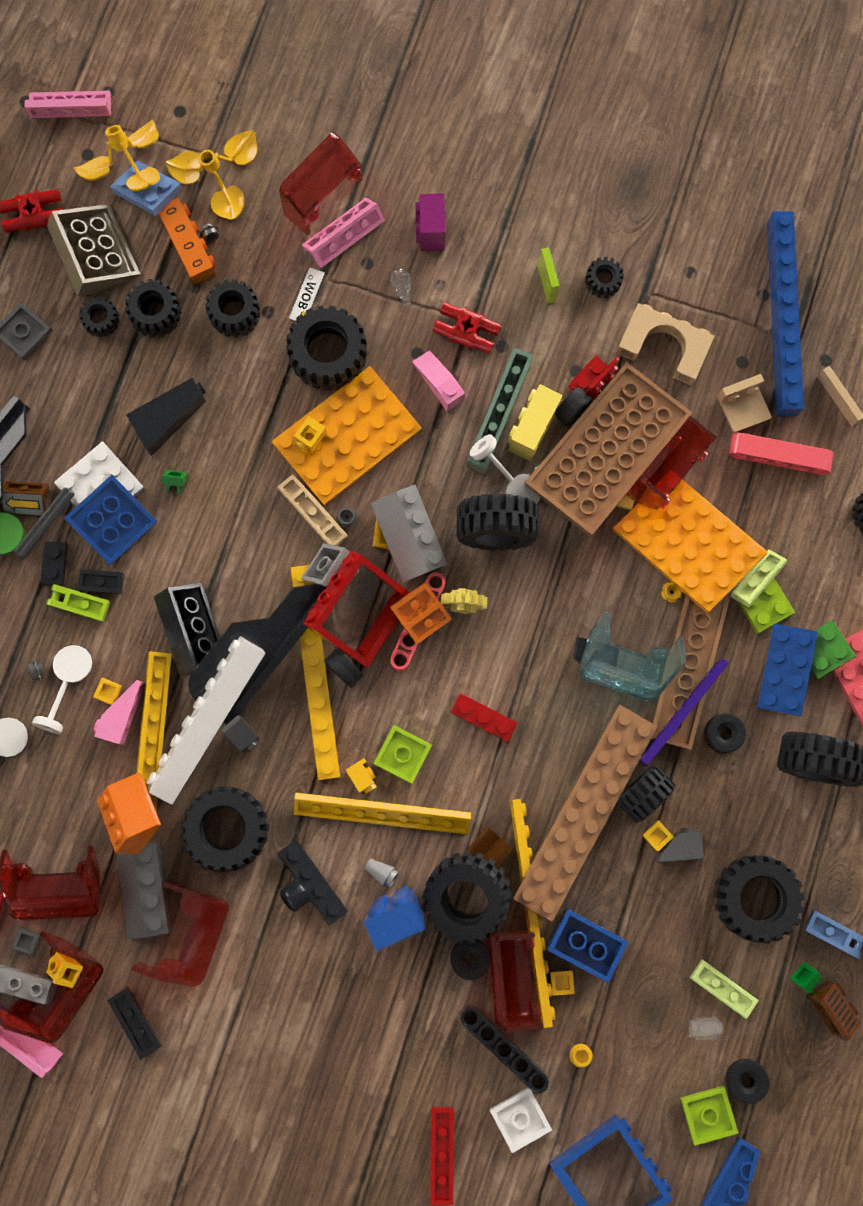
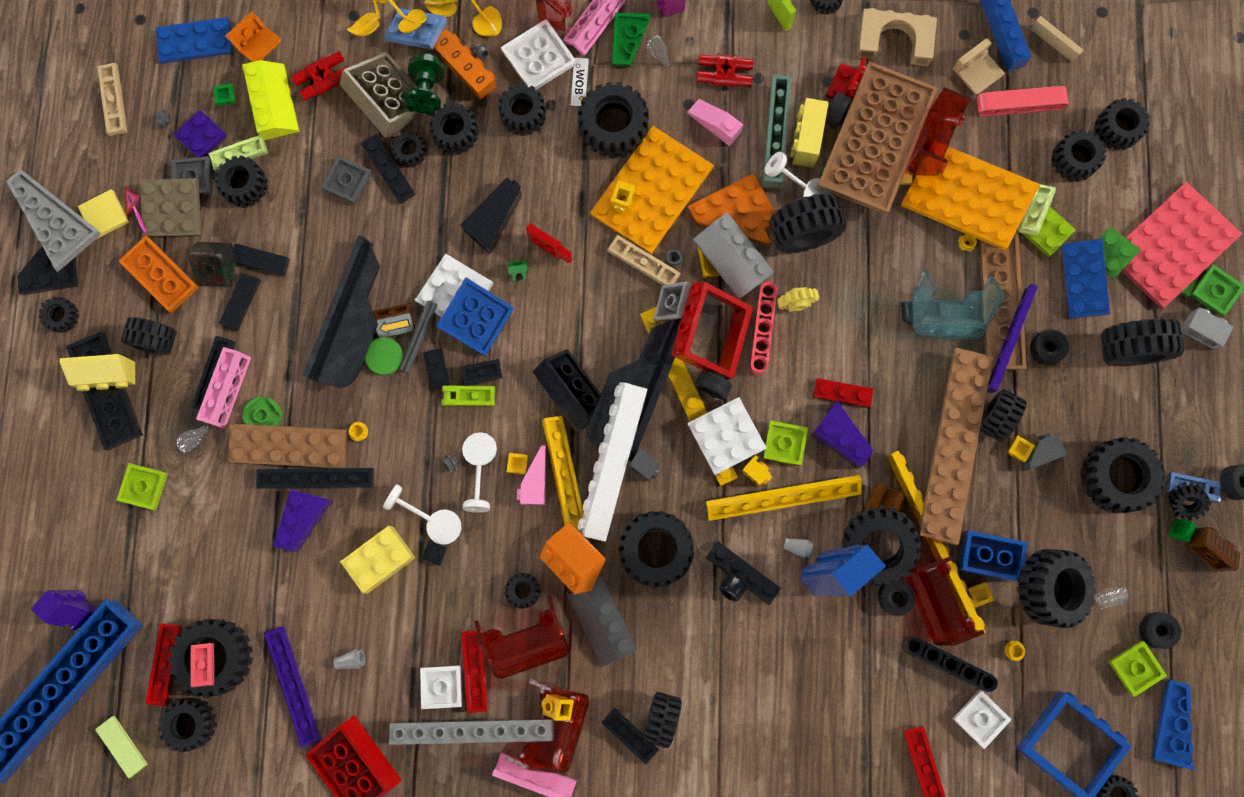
camera: 10 degrees left, 0 degrees up
dark grey tile [11,927,42,956] -> none
clear red windscreen [131,880,229,986] -> none
orange slope [390,582,452,644] -> none
yellowish green tile [690,960,759,1019] -> none
none -> black plate [361,134,416,204]
none -> dark green piece [403,54,445,116]
none -> white plate [501,19,577,90]
none -> black tyre [504,573,541,609]
none -> red piece [526,223,573,263]
none -> green wing [612,13,651,68]
none -> black tyre [643,691,682,749]
none -> orange wing [688,173,775,246]
none -> white plate [688,397,766,475]
none -> dark purple wedge [811,401,873,469]
none -> black tyre [1017,549,1096,628]
none -> black tyre [1051,129,1106,182]
none -> black tyre [1168,482,1211,521]

